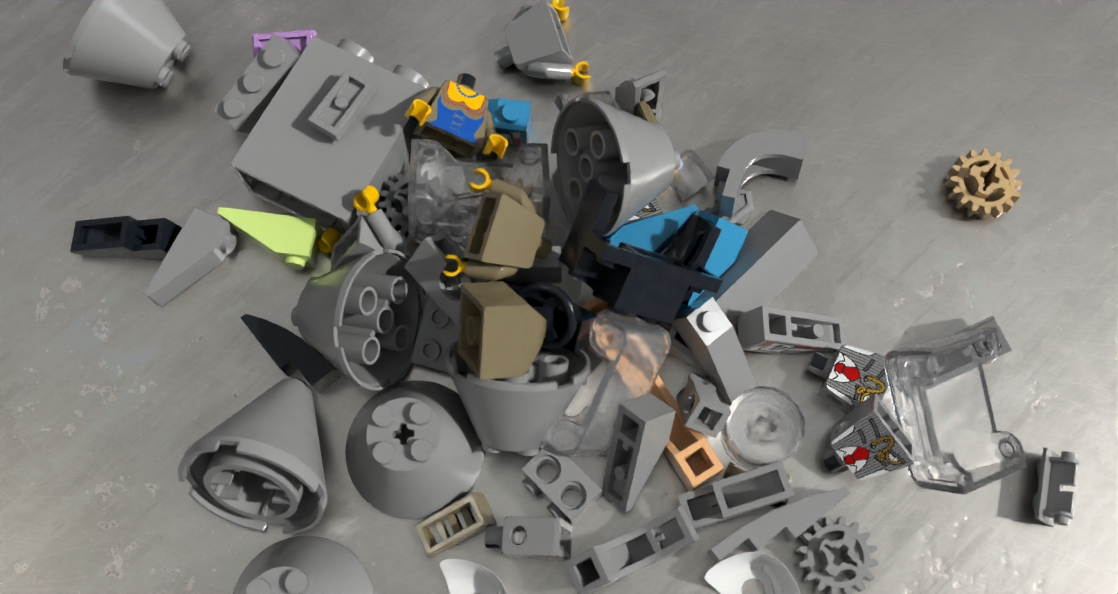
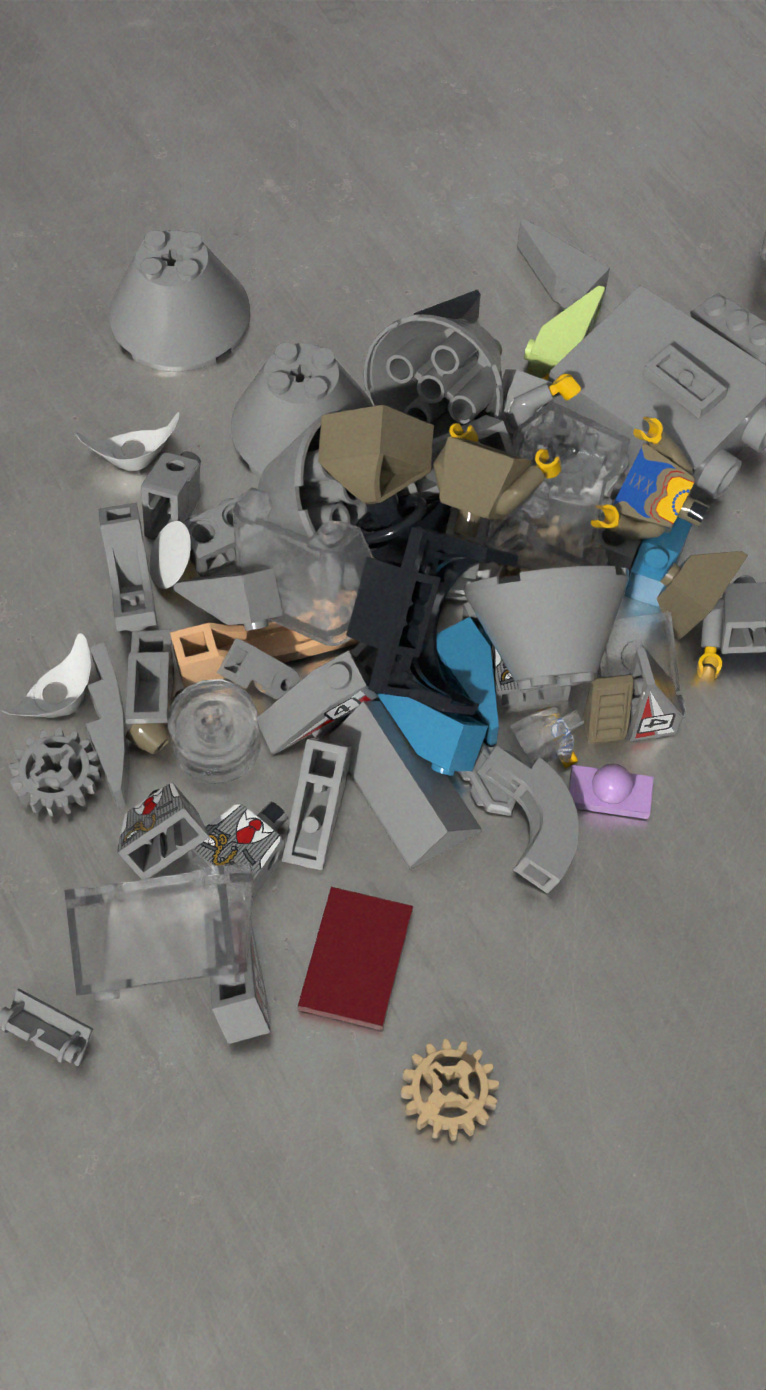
camera: 100 degrees right, 10 degrees down
black slope [70,216,182,259] -> none
light grey cone [178,377,328,534] -> none
dark tan slope [414,492,497,558] -> none
none -> white sticker [150,521,191,589]
none -> dark red tile [298,887,413,1031]
none -> lavender tile [569,764,654,819]
none -> dark tan slope [656,551,748,640]

